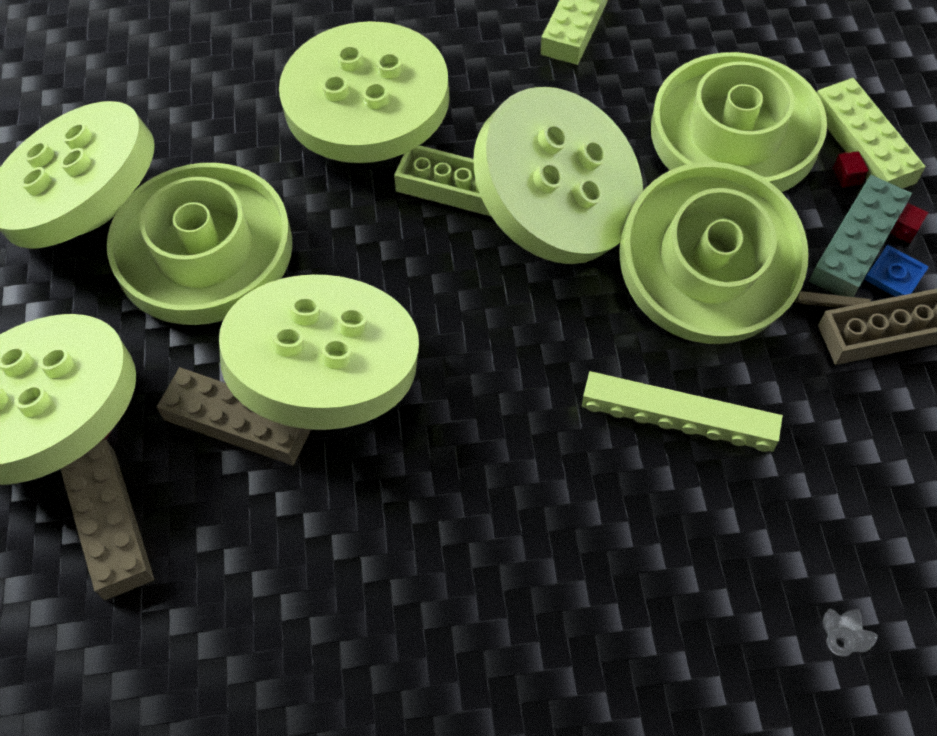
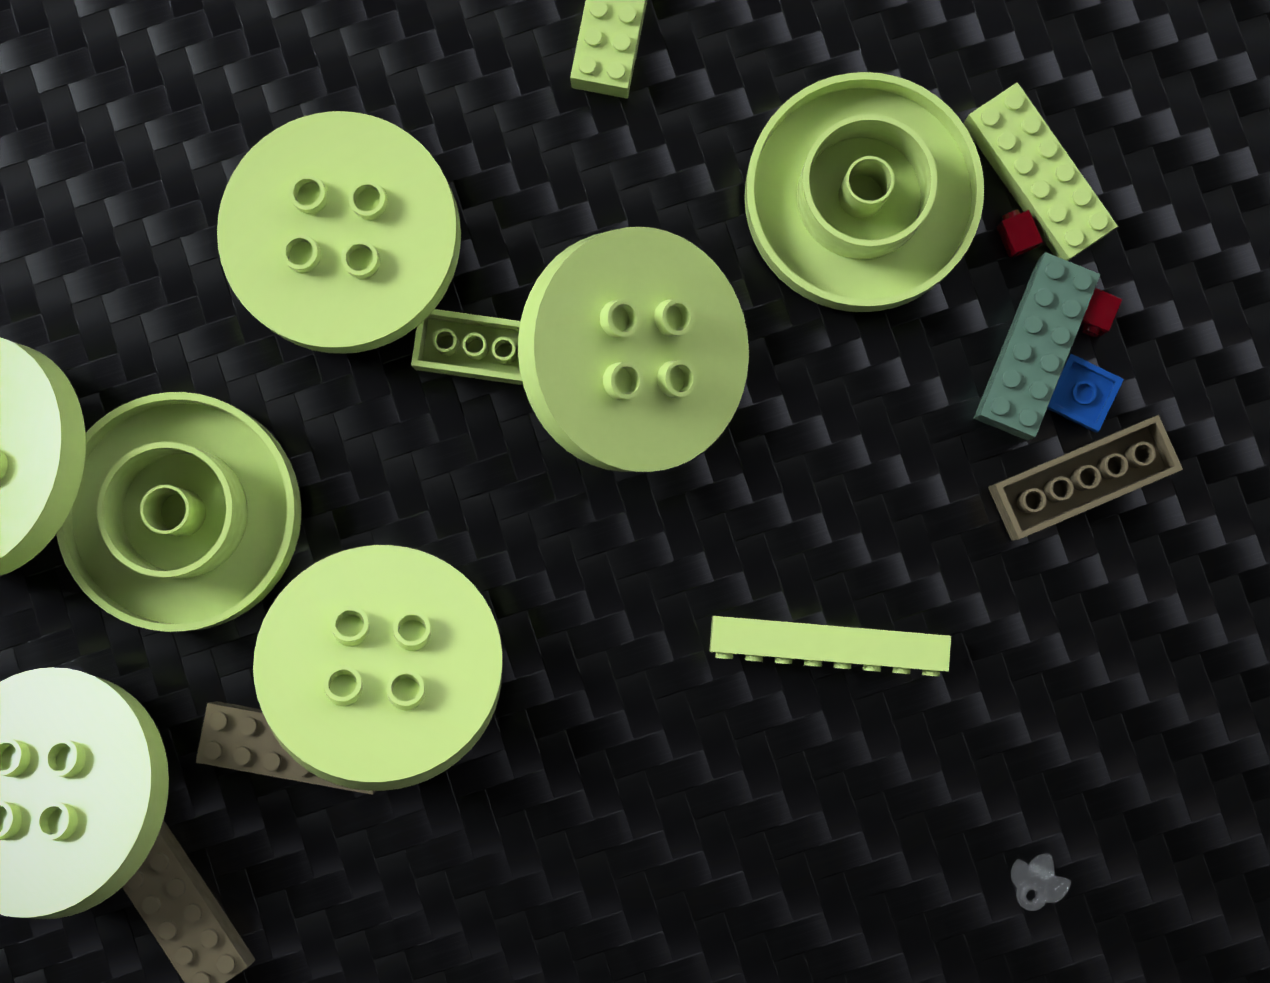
camera: 10 degrees left, 25 degrees up
yellowish green piece [619,162,808,344] -> none
dark tan tile [794,291,871,308] -> none

